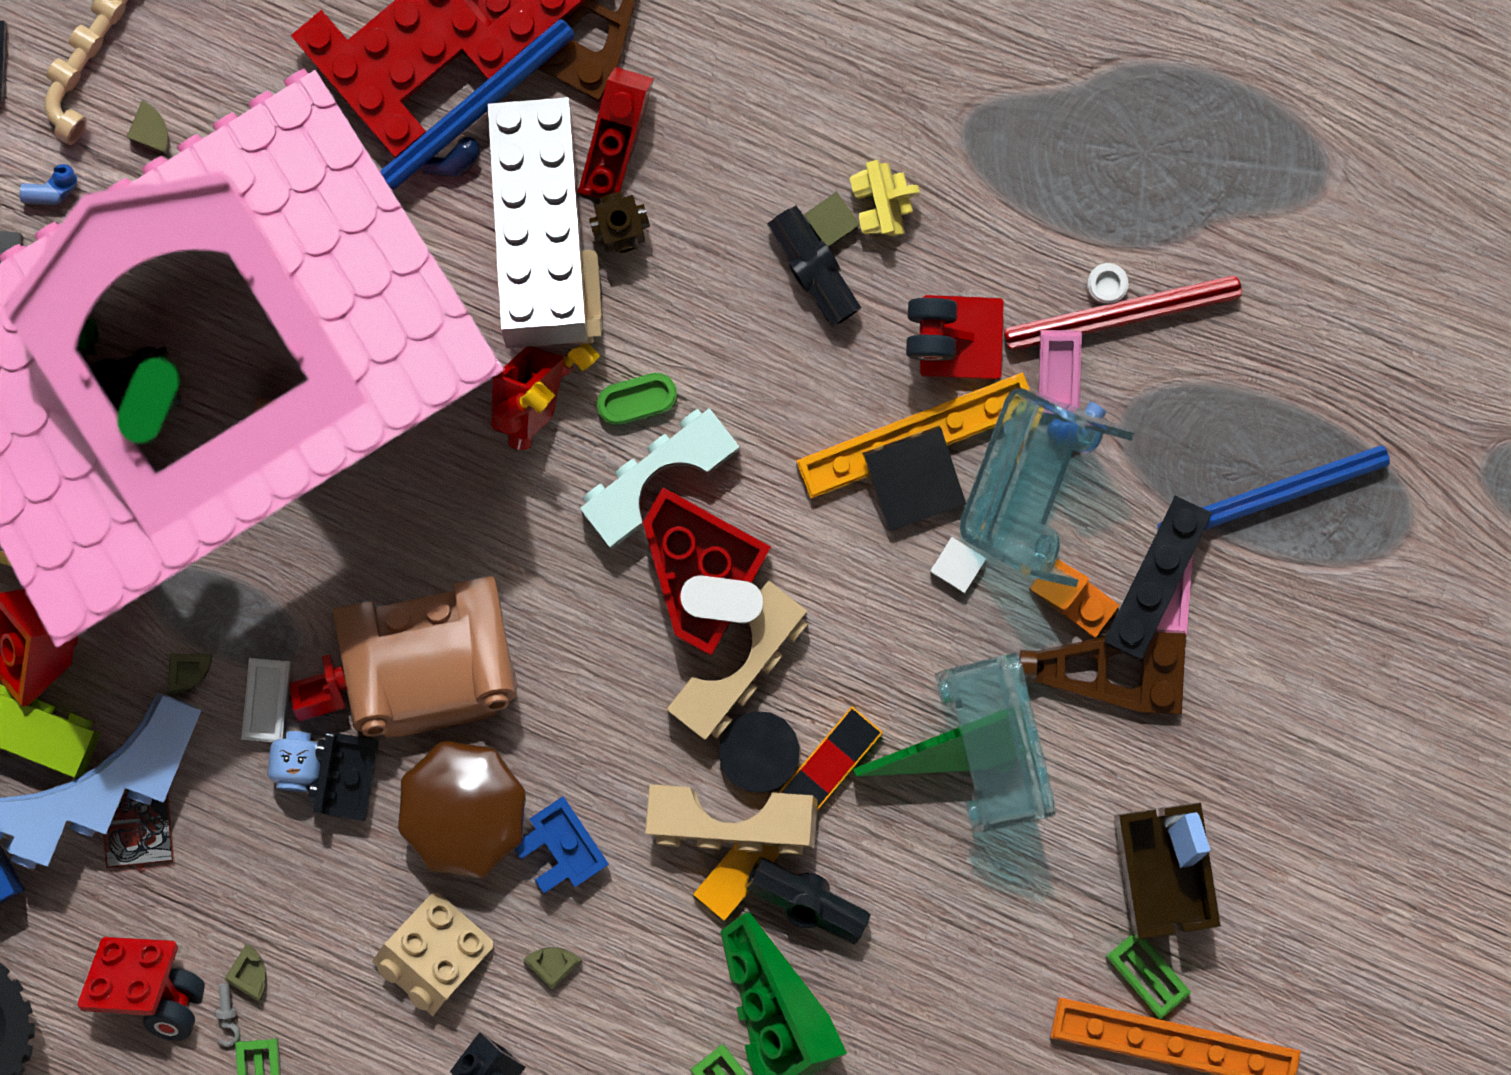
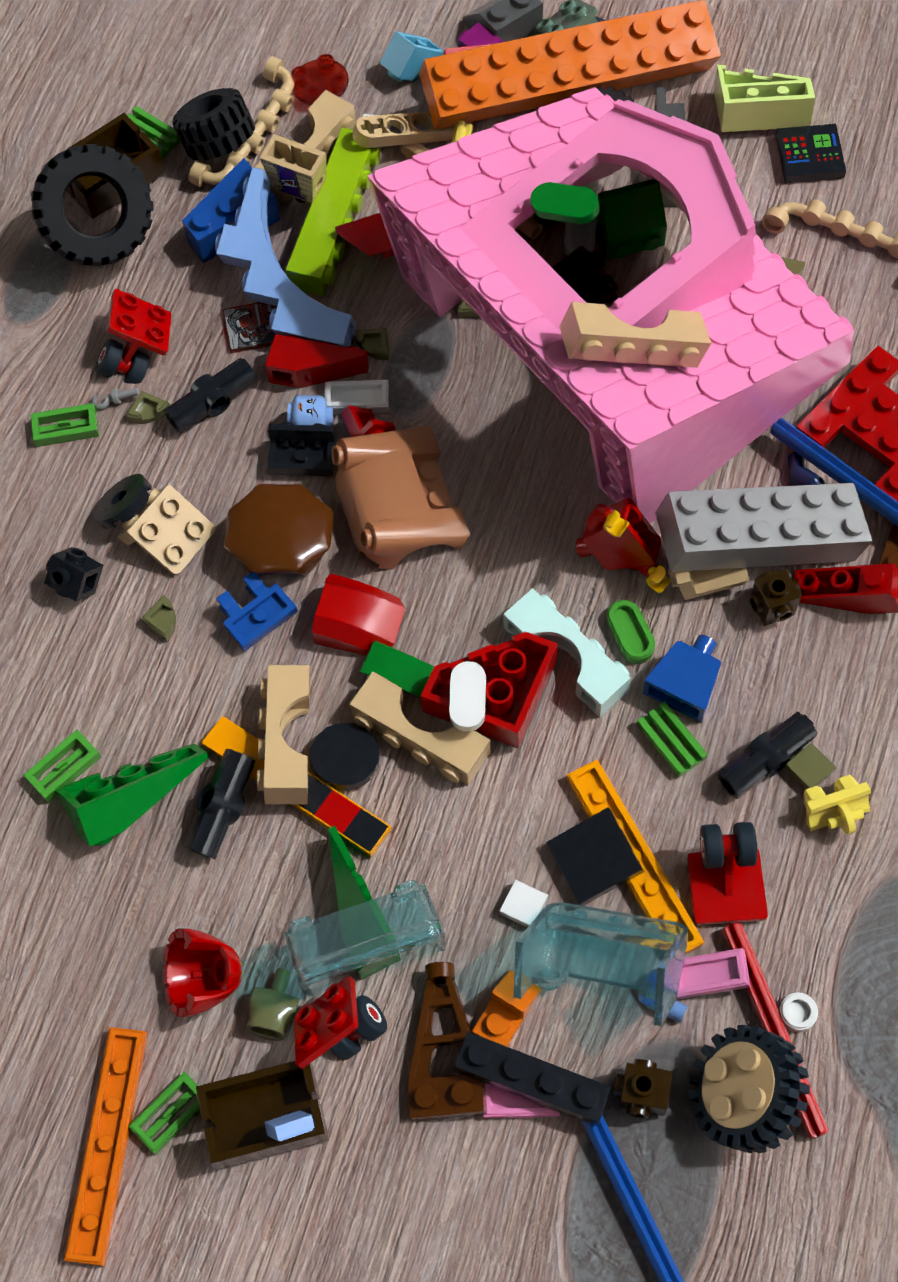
camera: 90 degrees right, 20 degrees down
none -> black tile [93,474,152,529]
none -> black piece [163,358,258,433]
none -> red hair [163,928,243,1017]
none -> olive piece [247,968,299,1041]
none -> red slope [265,334,369,388]
none -> red plate [294,976,387,1069]
none -> red slope [312,573,405,656]
none -> green slope [359,641,434,700]
none -> tan arch [559,302,712,368]
none -> dark brown brick [613,1059,673,1119]
none -> bright green tile [636,701,708,777]
none -> blue torso [643,635,721,723]
none -> wheel [689,1025,810,1153]

